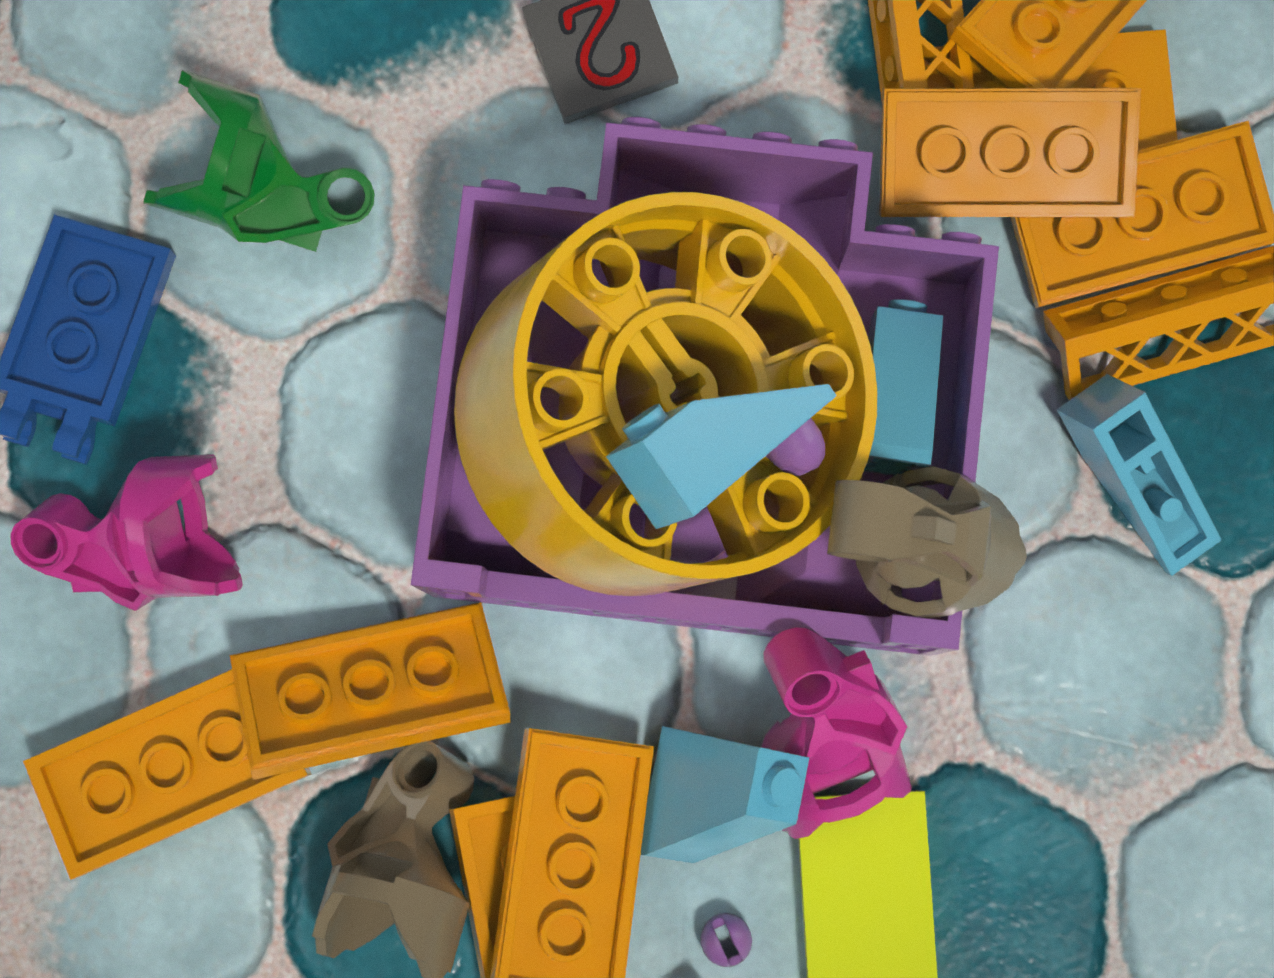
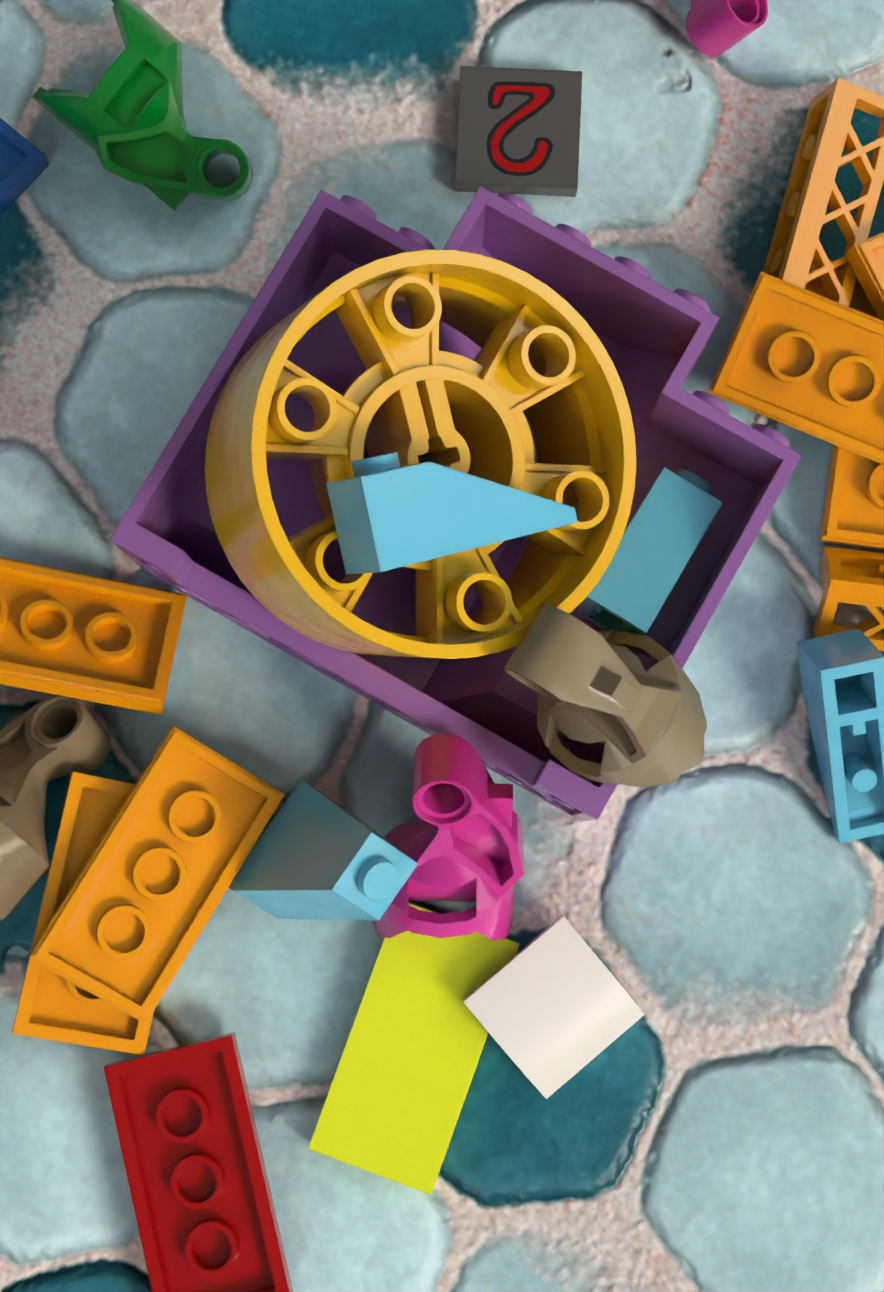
camera: 20 degrees right, 0 degrees up
medium lavender hinge [700,913,752,967] -> none
medium lavender hinge [767,418,825,476] -> none
none -> white slope [463,915,645,1099]

